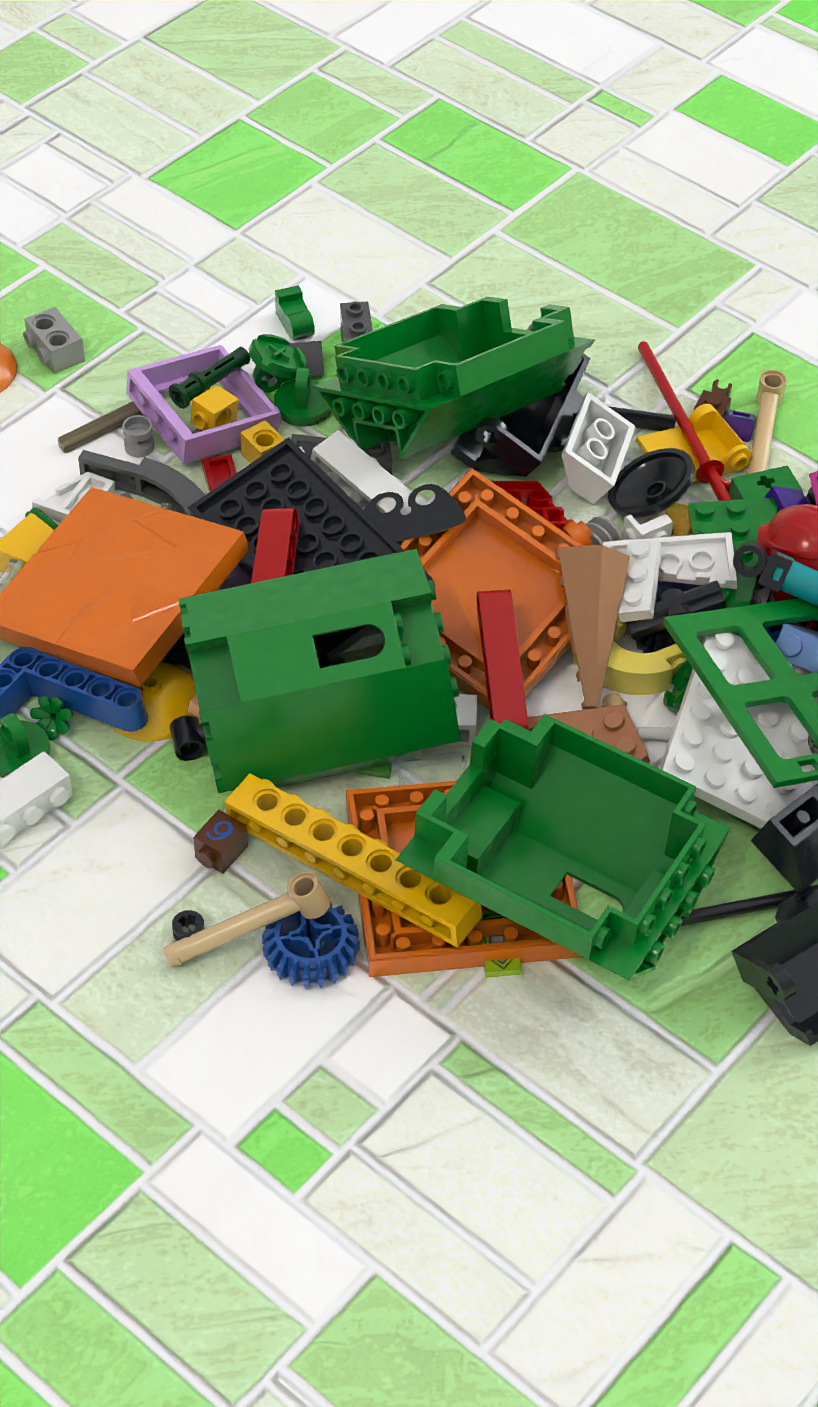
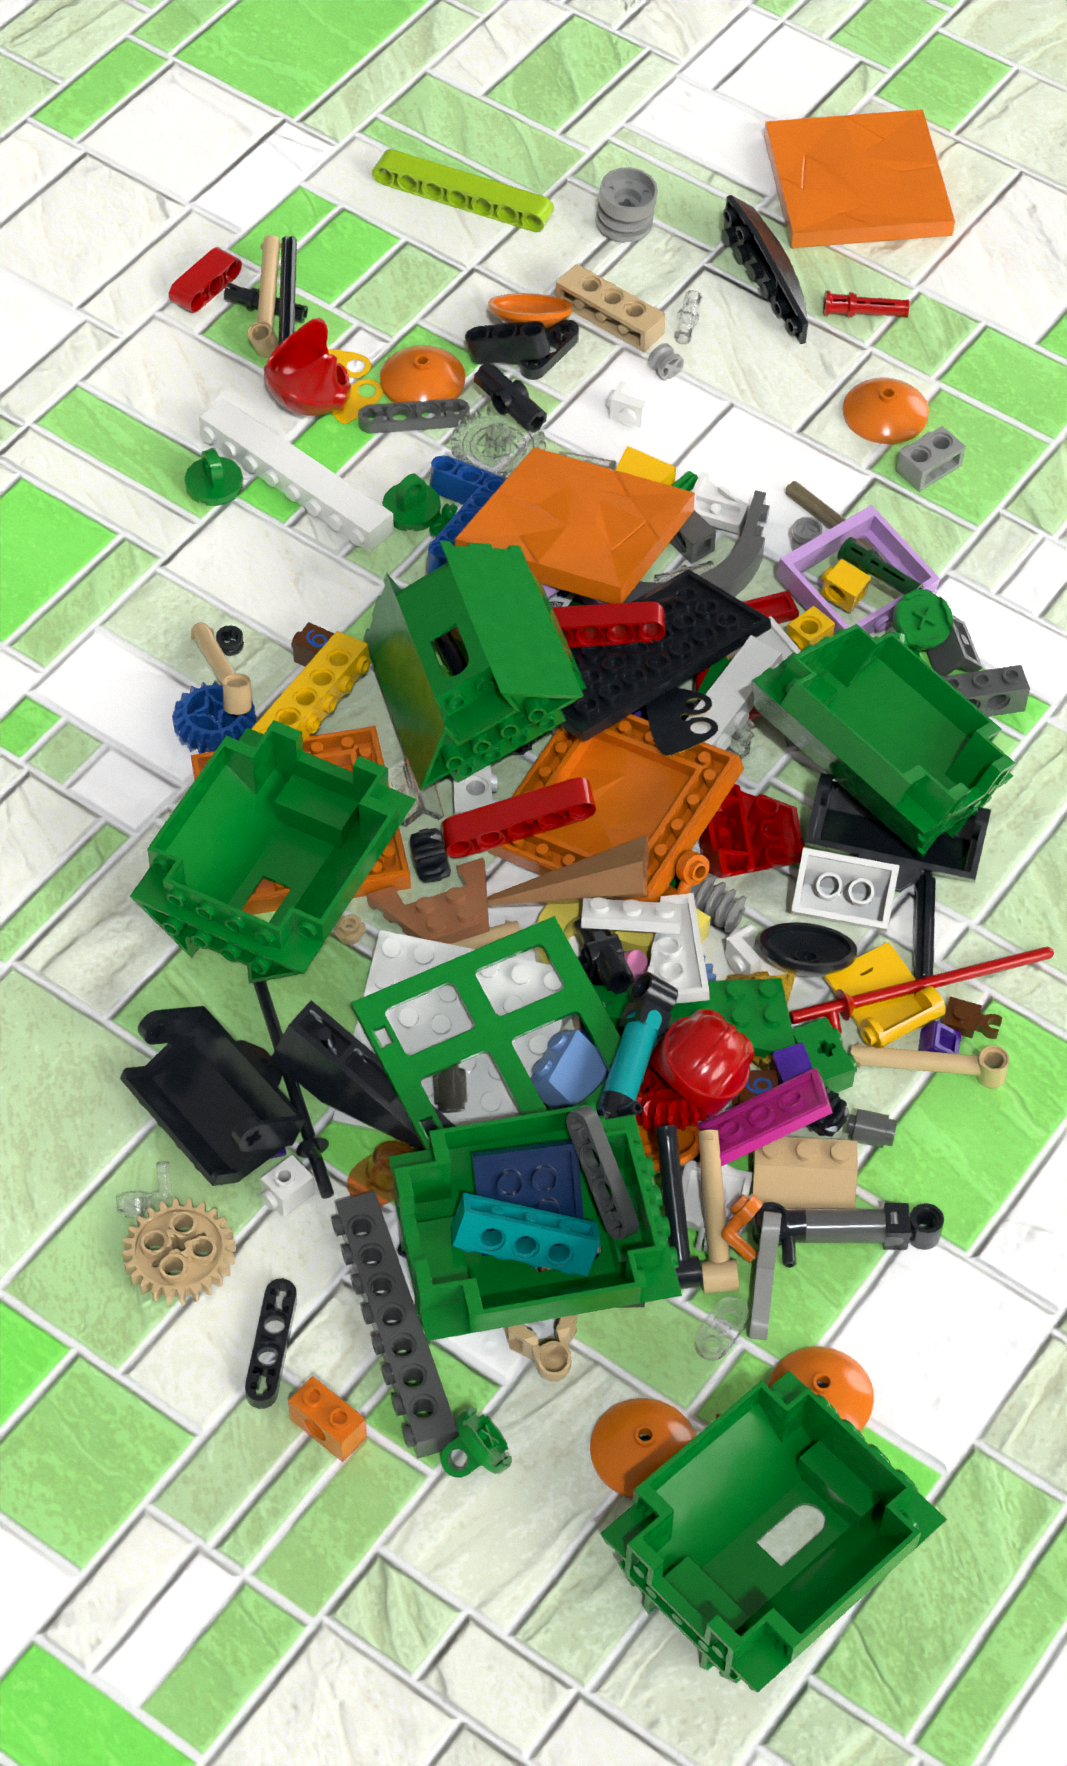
camera: 85 degrees right, 5 degrees up
green leg [275,285,315,340] -> none

